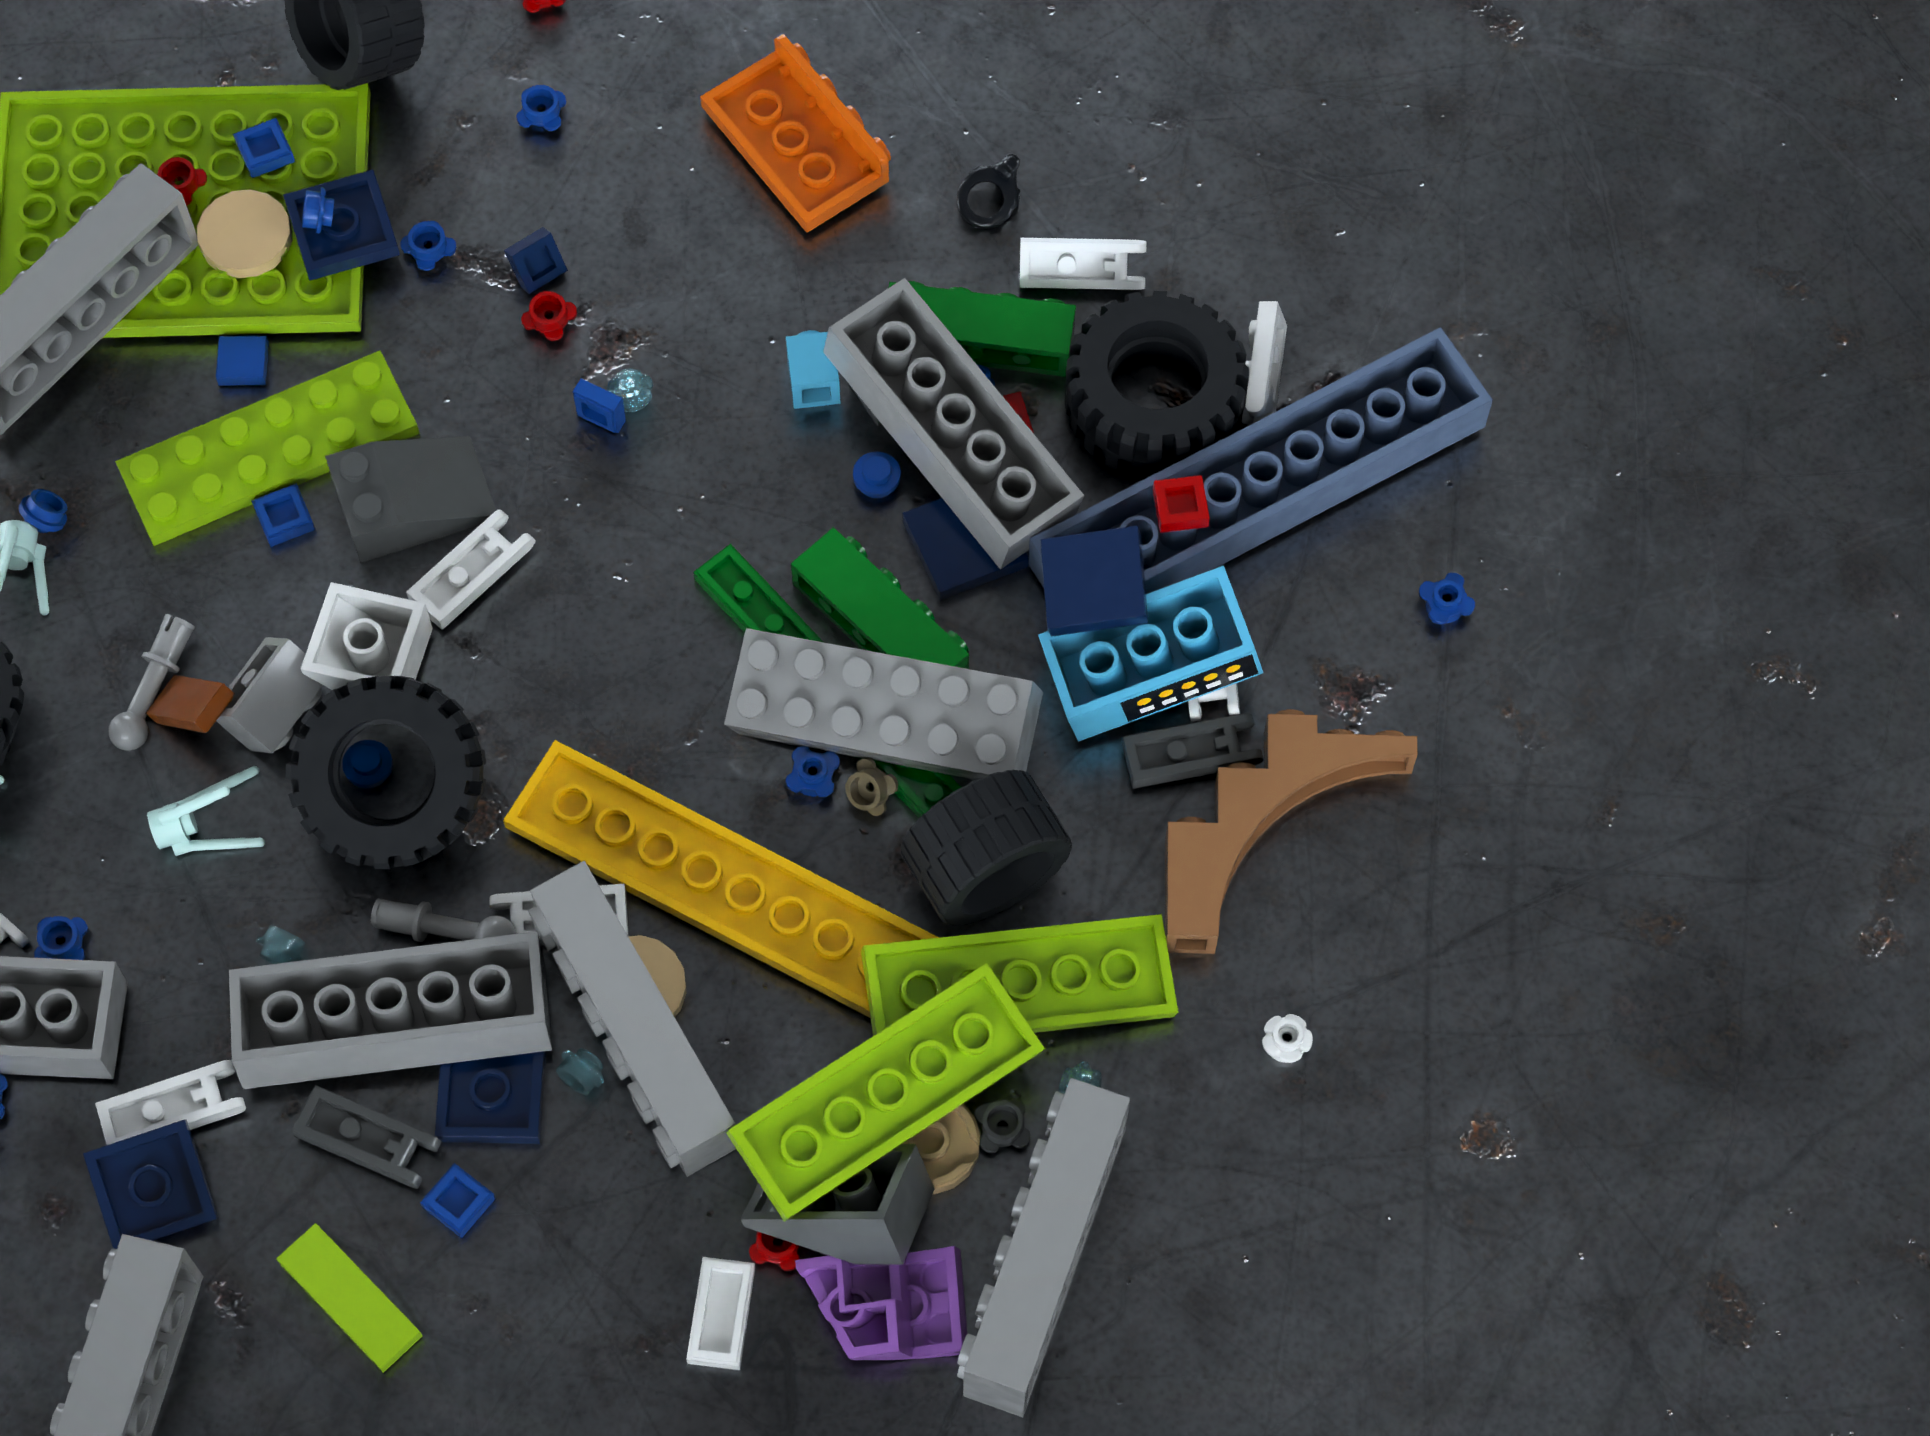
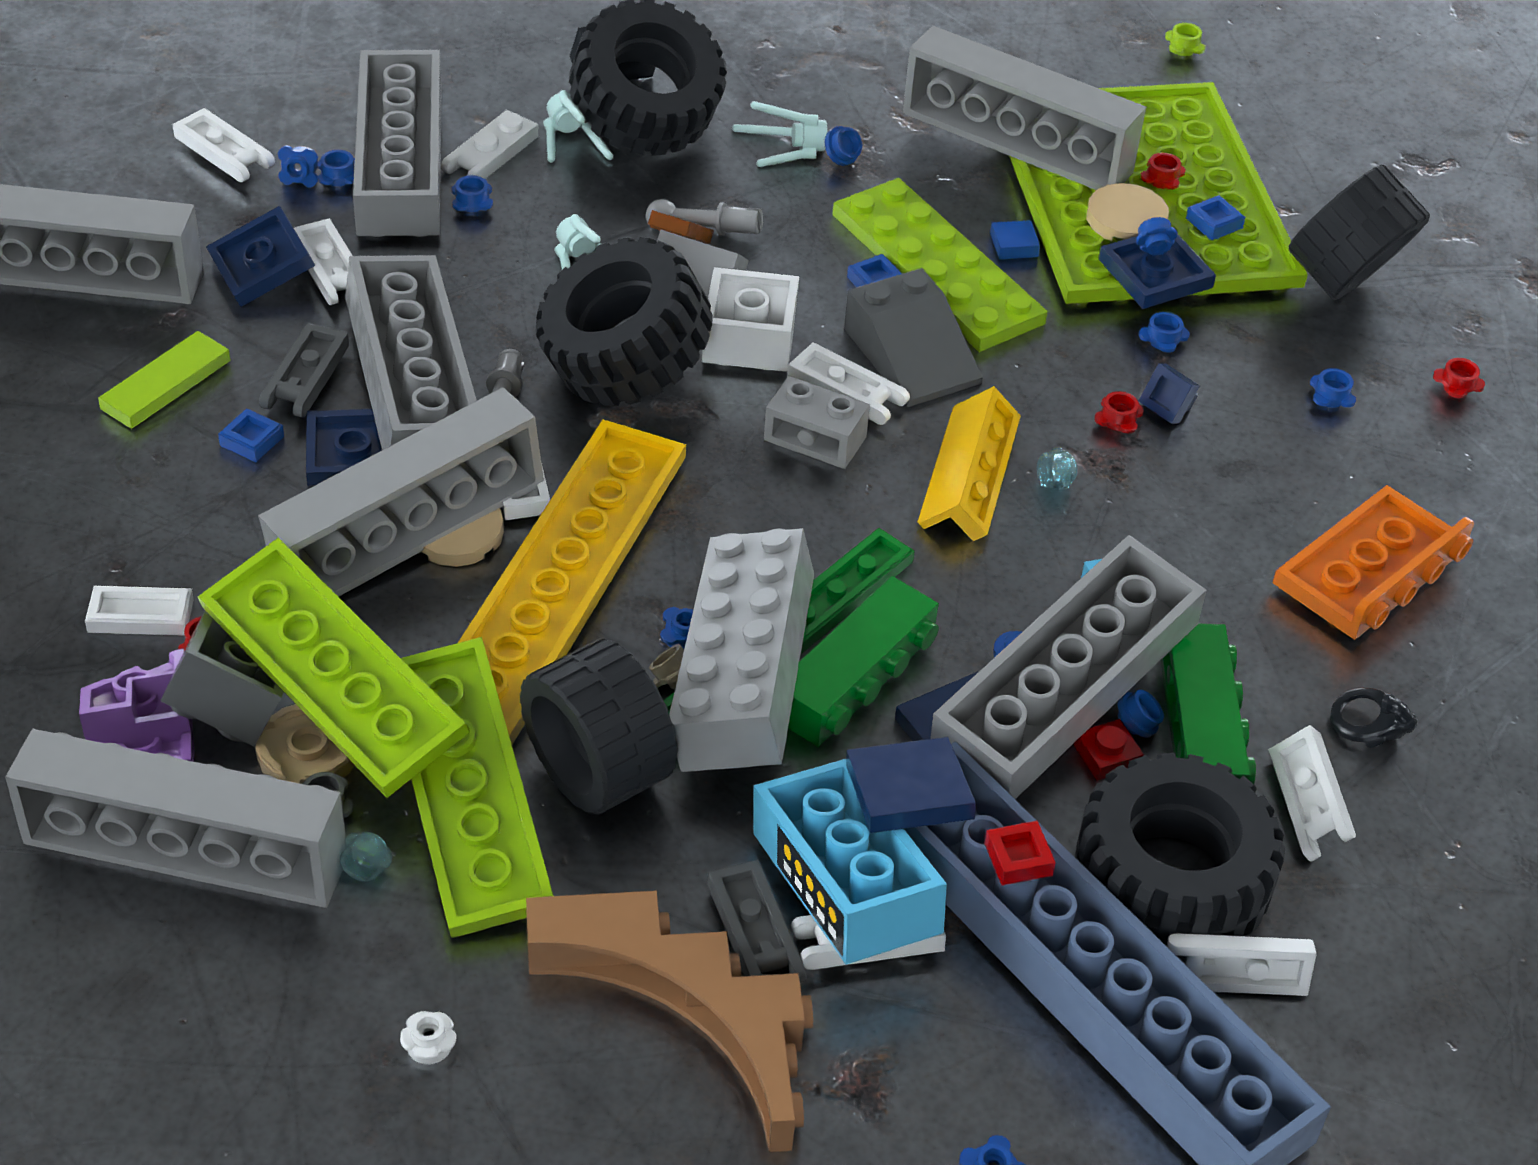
camera: 80 degrees right, 20 degrees down
clear light blue plate [256,925,305,964] -> none
blue tile [573,378,626,433] -> none
none -> light grey brick [764,376,870,469]
none -> yellow panel [918,386,1021,541]

